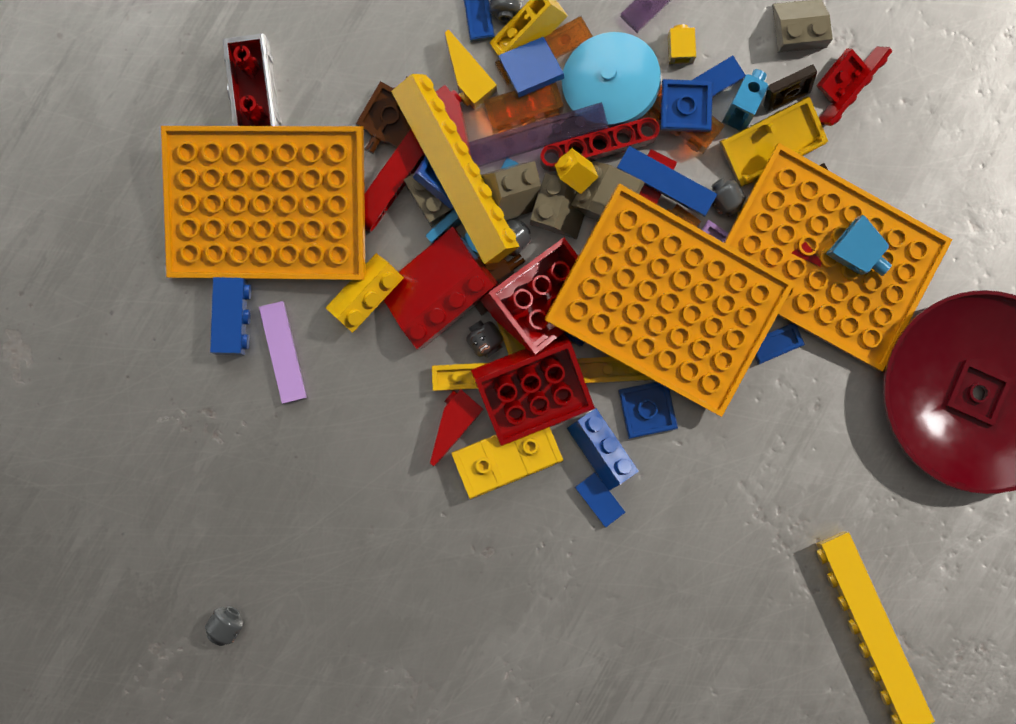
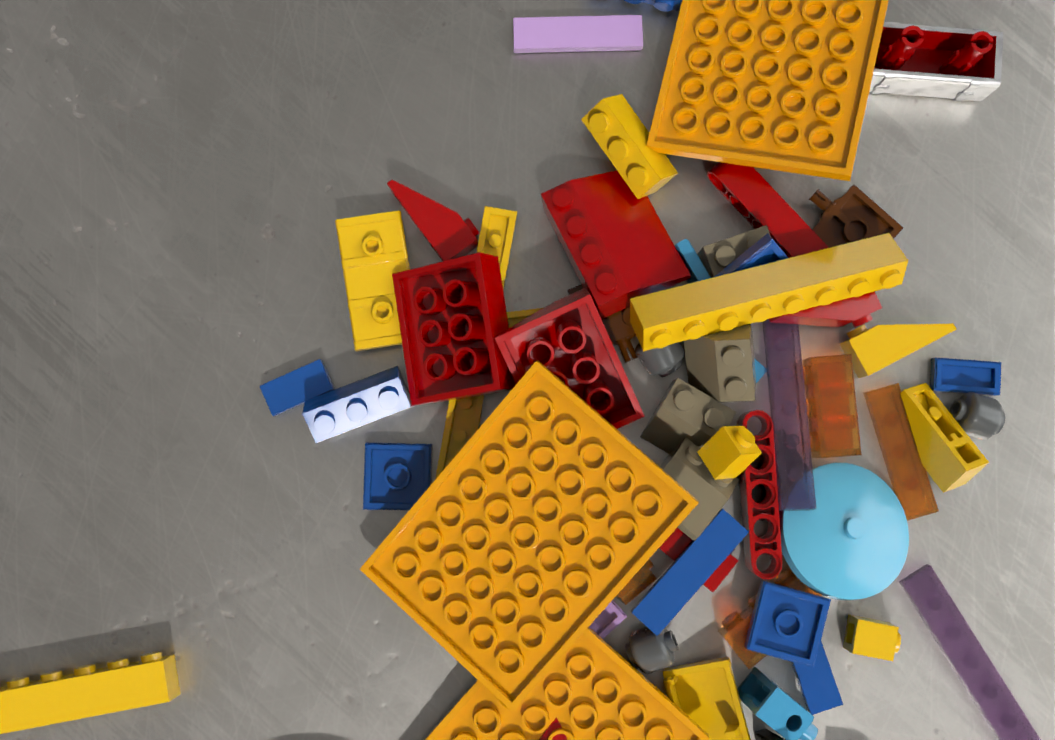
camera: 110 degrees right, 0 degrees up
dark grey head [466,320,503,358] -> none
tile [498,36,564,97] -> none
blue tile [755,323,805,365] -> none

